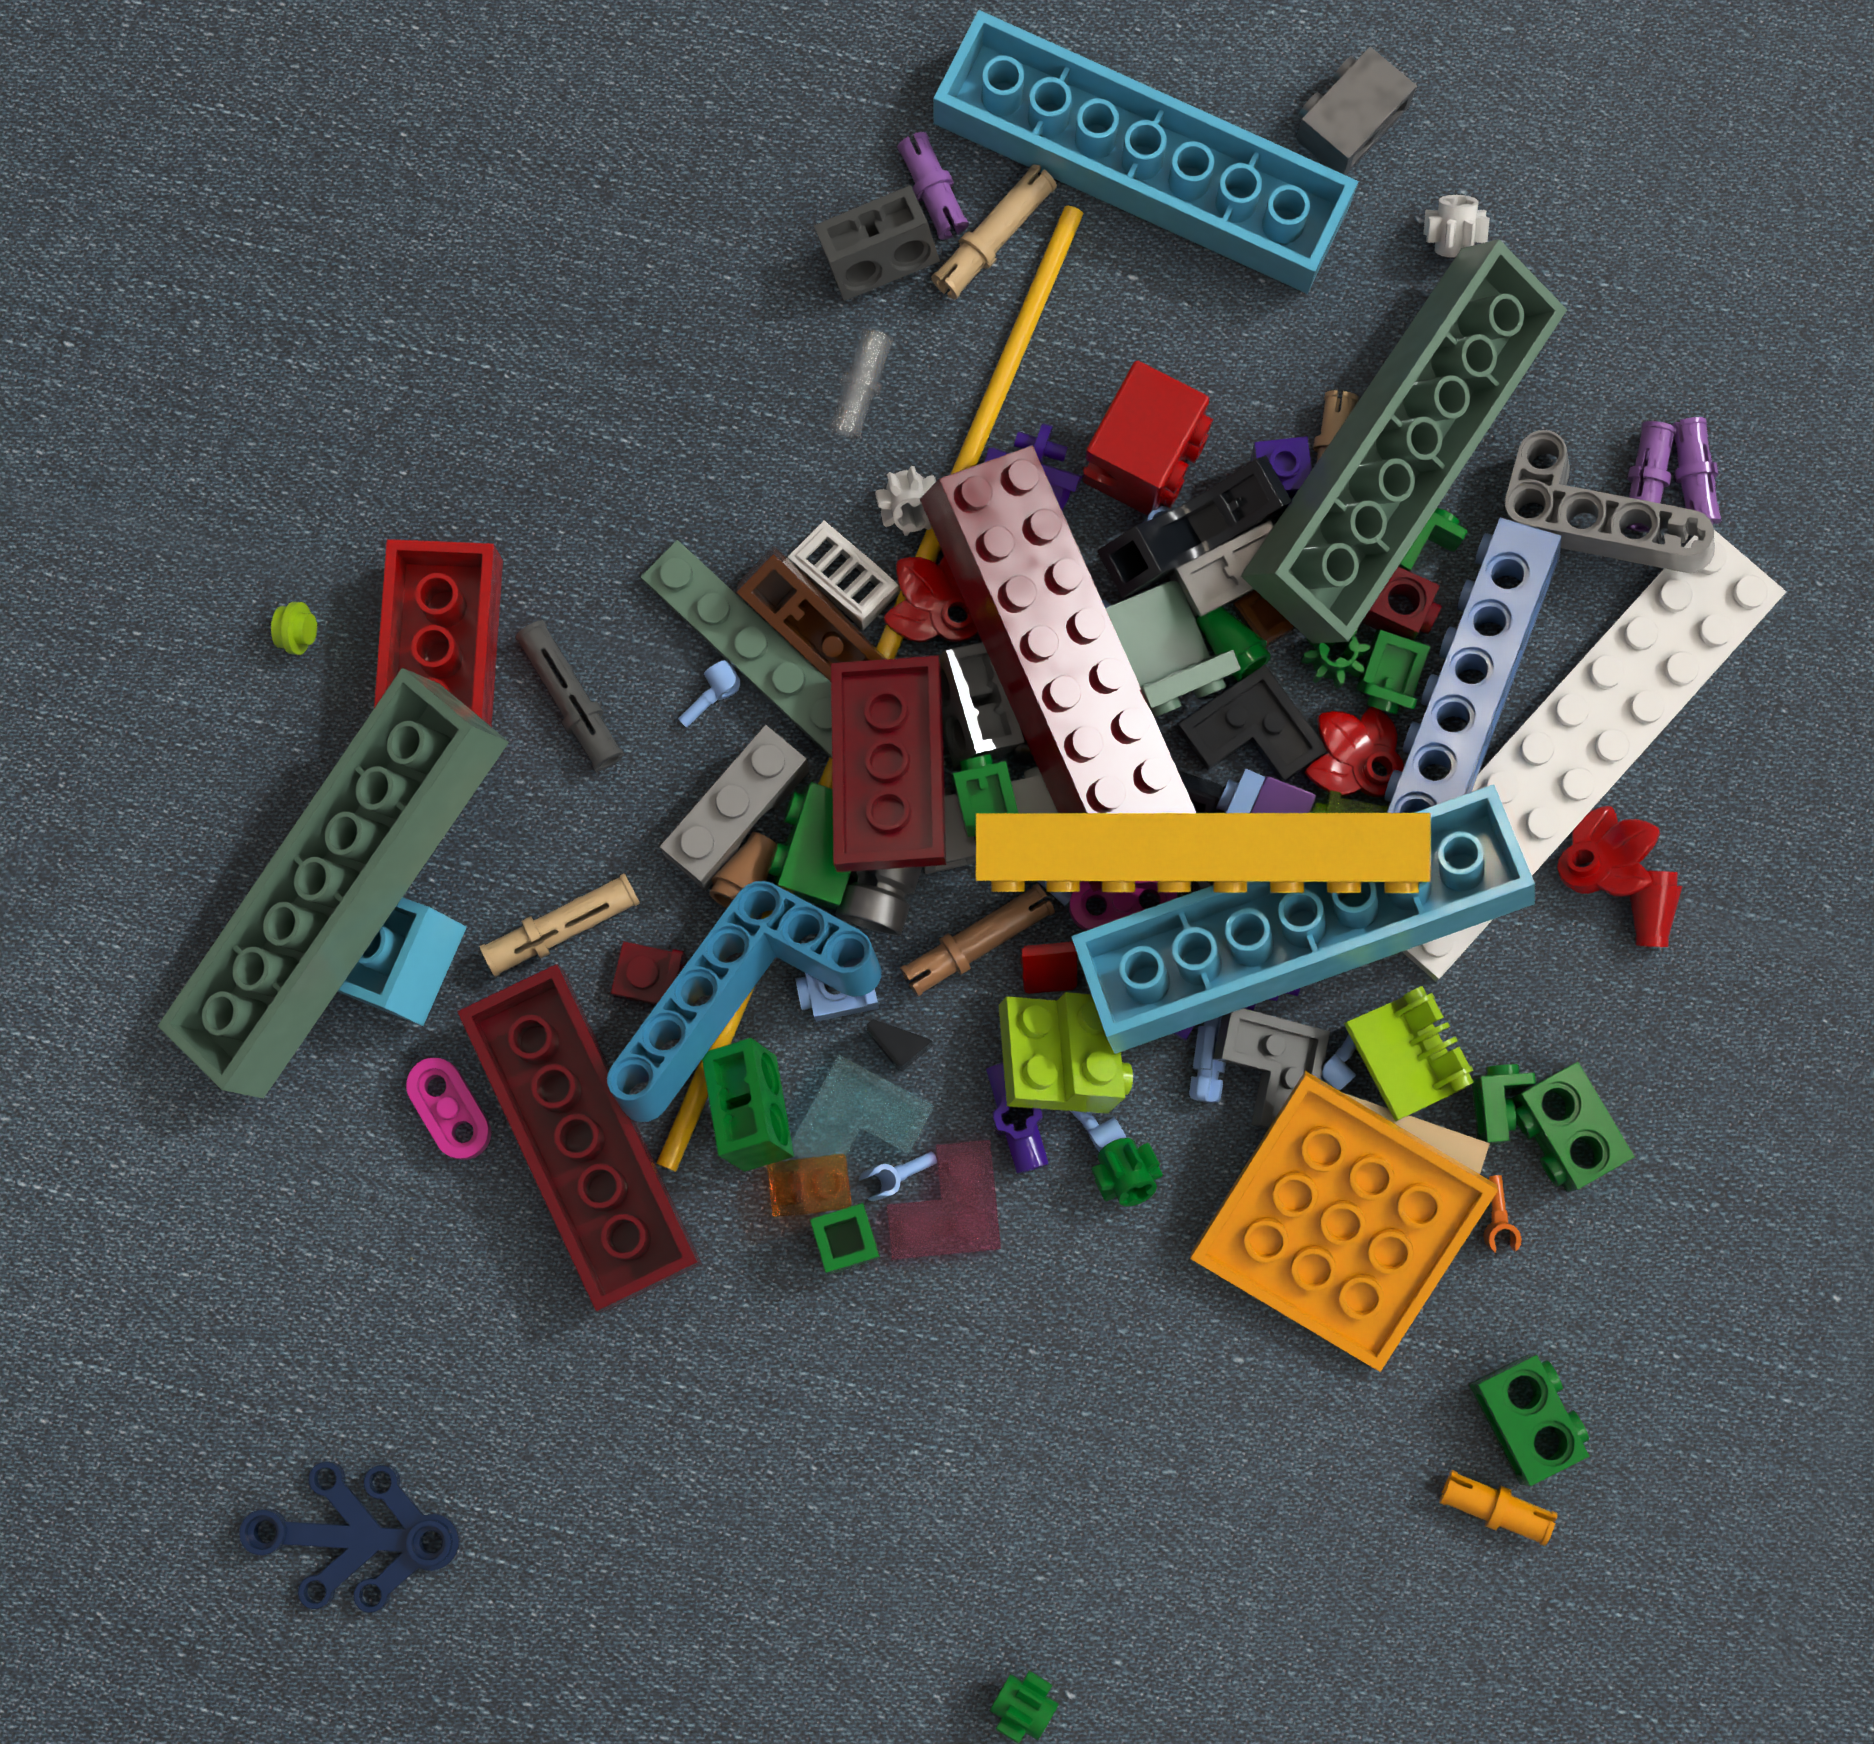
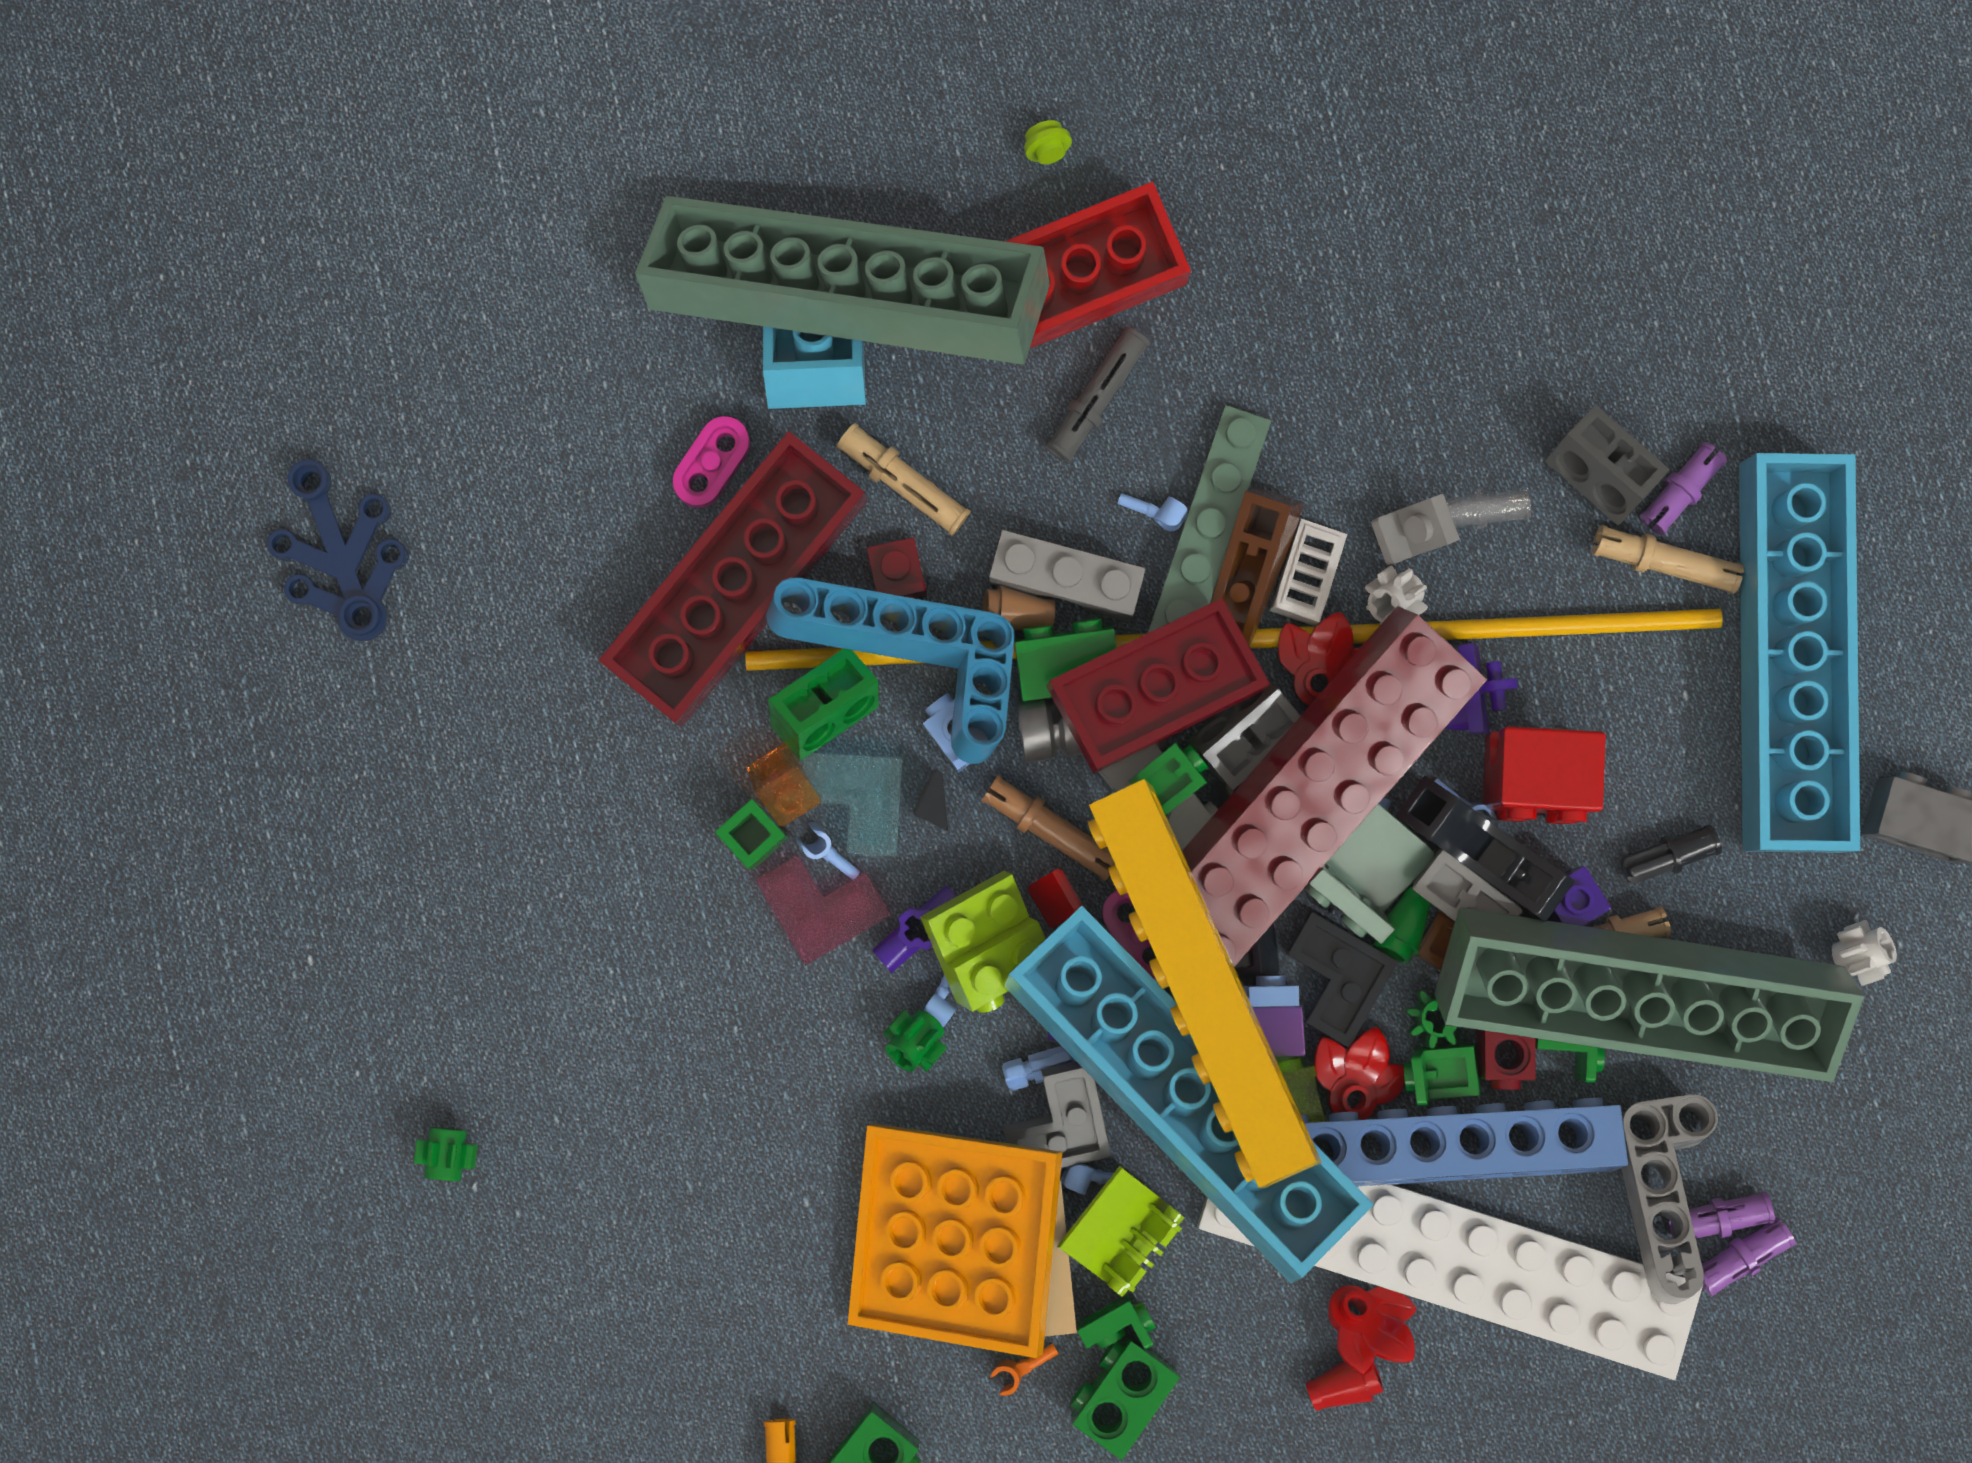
camera: 60 degrees right, 5 degrees up
none -> light grey bracket [1371,494,1460,565]
none -> black axle [1621,824,1722,884]

